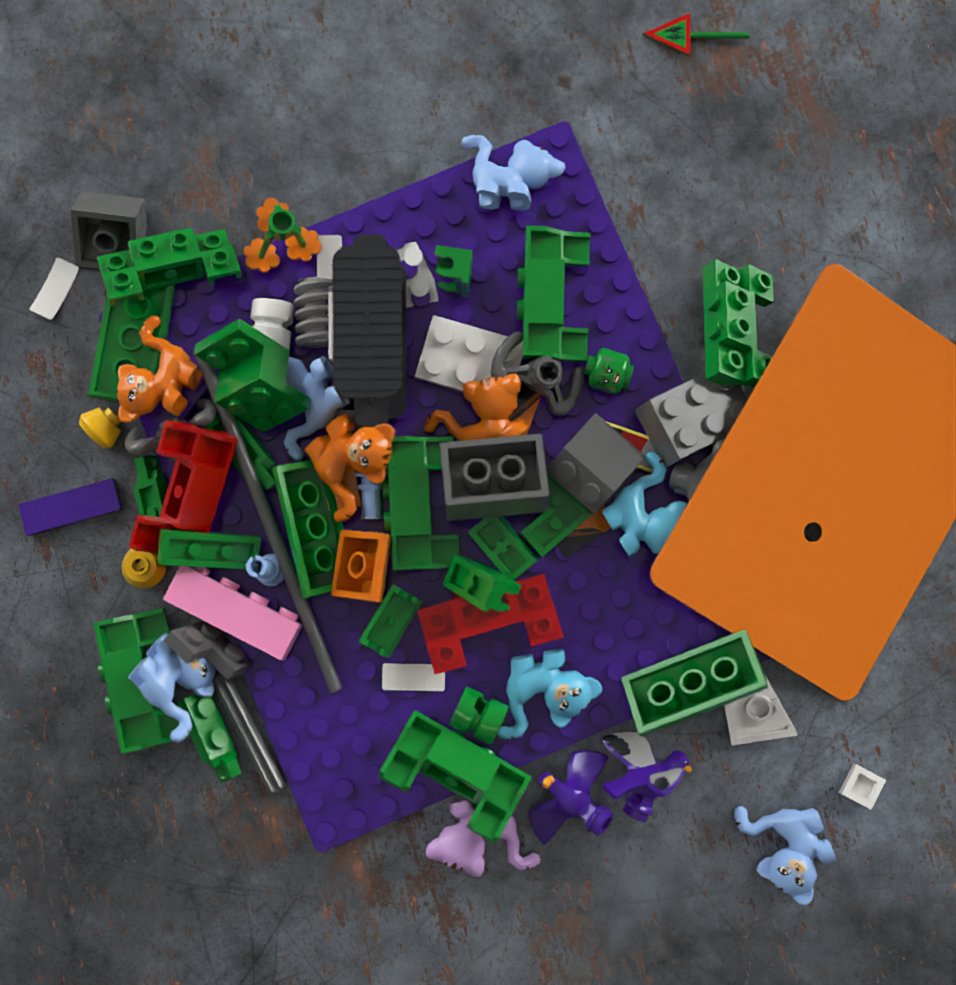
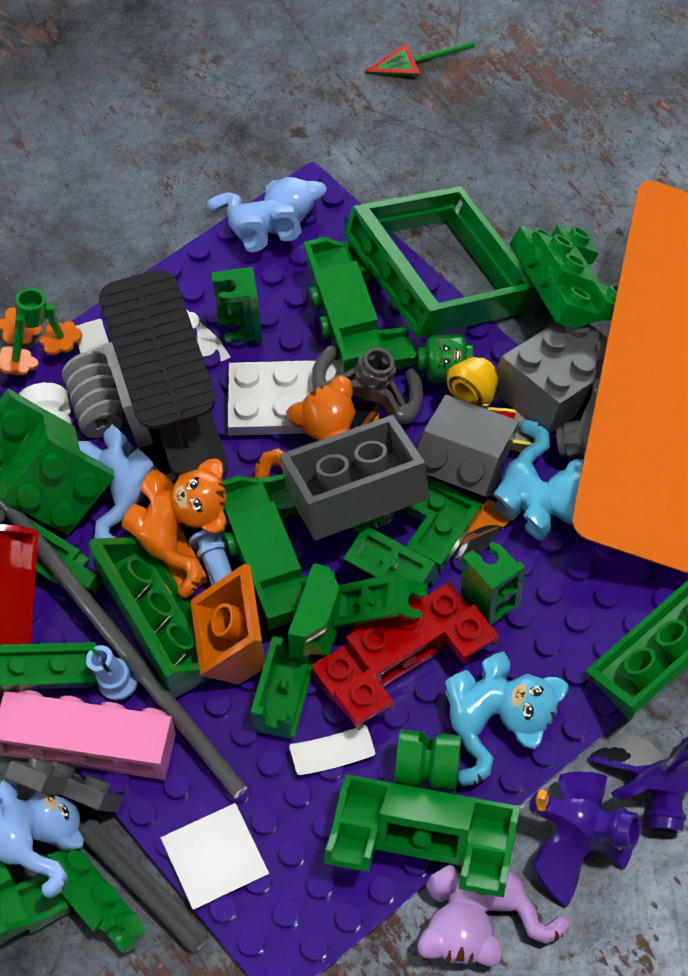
camera: 15 degrees left, 25 degrees down
none -> white sticker [161,803,269,909]
none -> green slope [288,563,340,658]
none -> green window [343,186,537,338]
none -> yellow cone [447,357,498,407]
none -> green hinge [461,542,525,625]

